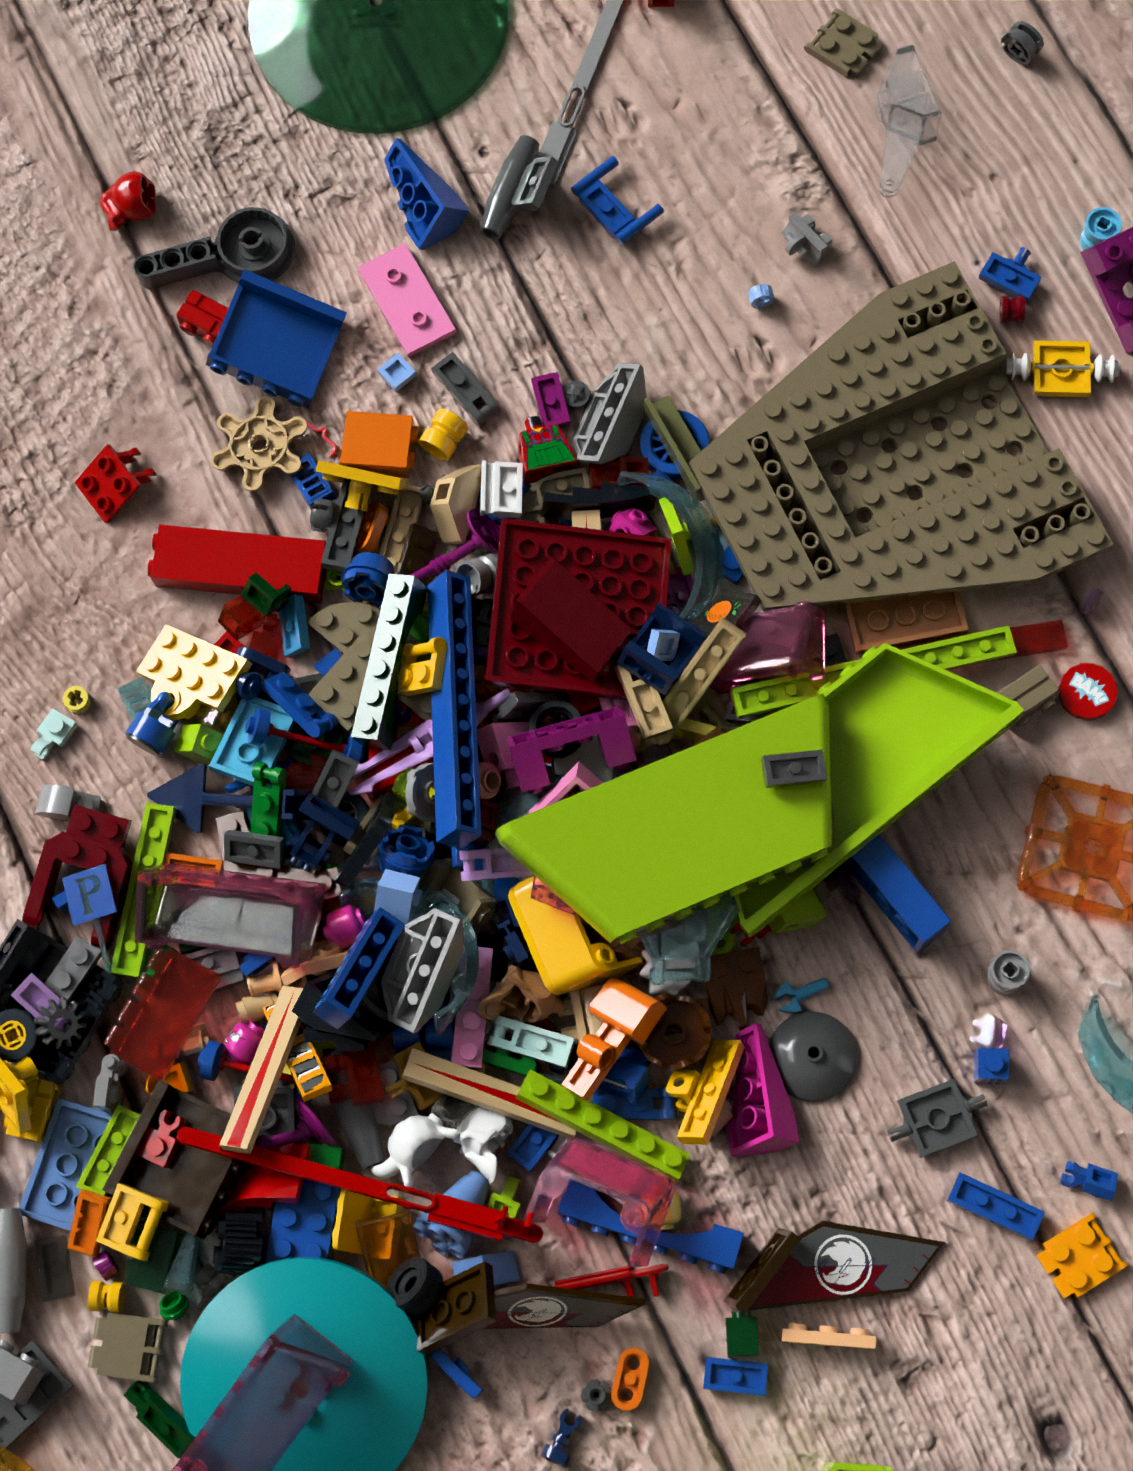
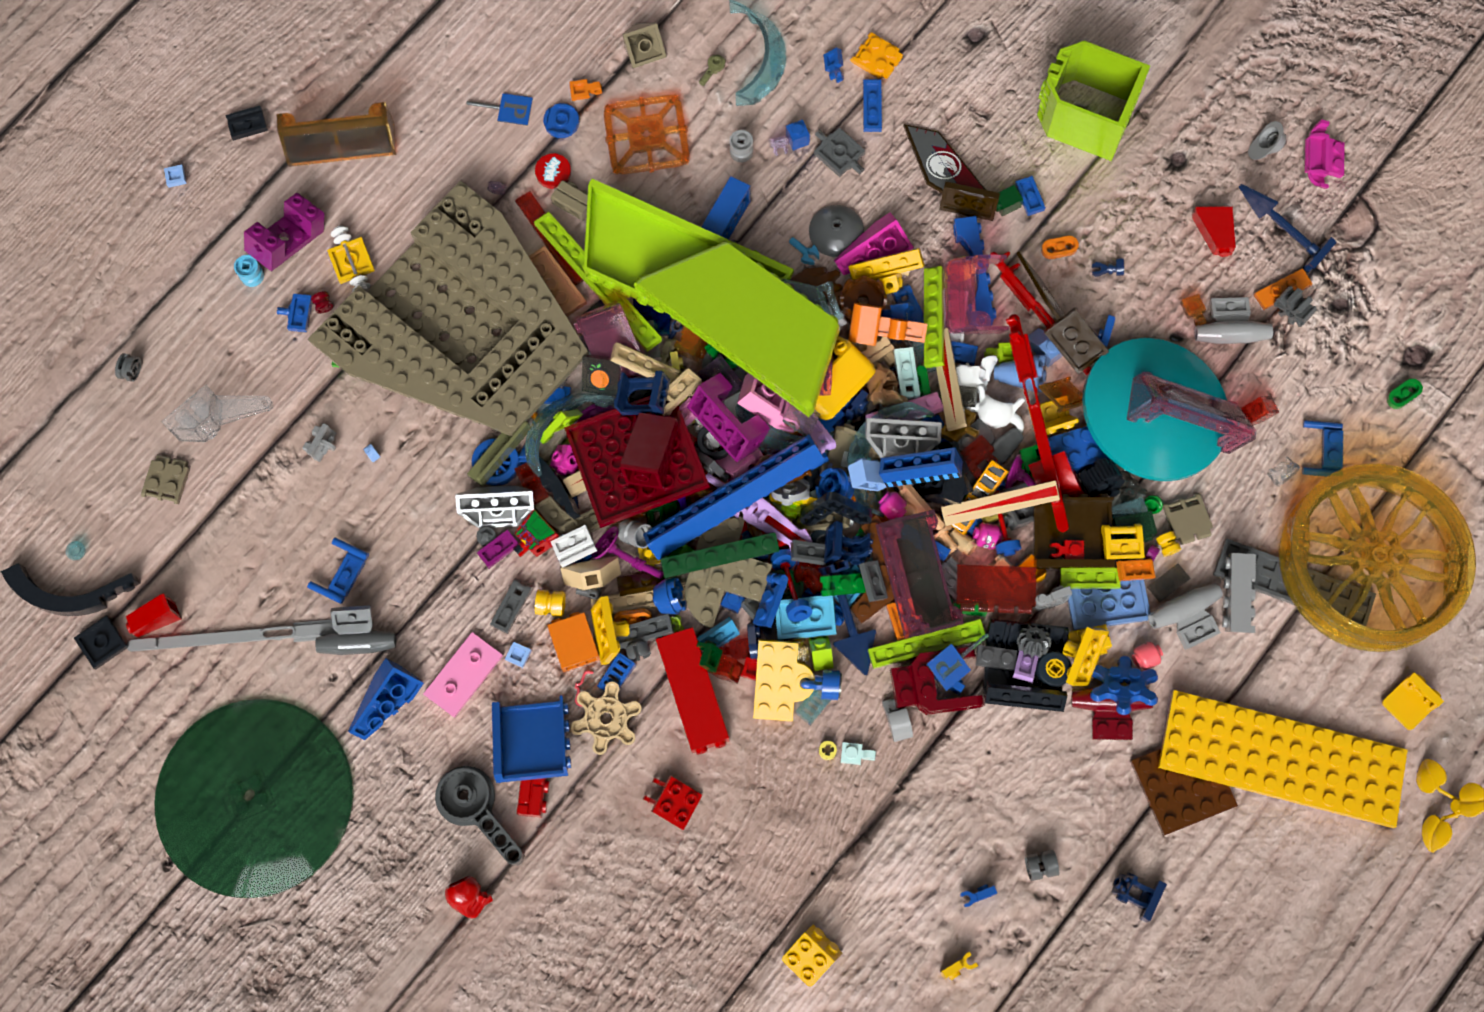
camera: 120 degrees left, 0 degrees up
dark green hinge [123,1381,196,1459] -> none
dark blue plate [235,672,262,700] -> none
black tyre [387,1257,443,1317] -> none
yellow plate [397,637,447,696] -> none
dark grey plate [581,1379,611,1411] -> none
light blue plate [647,629,680,661] -> none
flat silver plate [761,750,827,788] -> none
light nougat plate [781,1323,876,1350] -> none

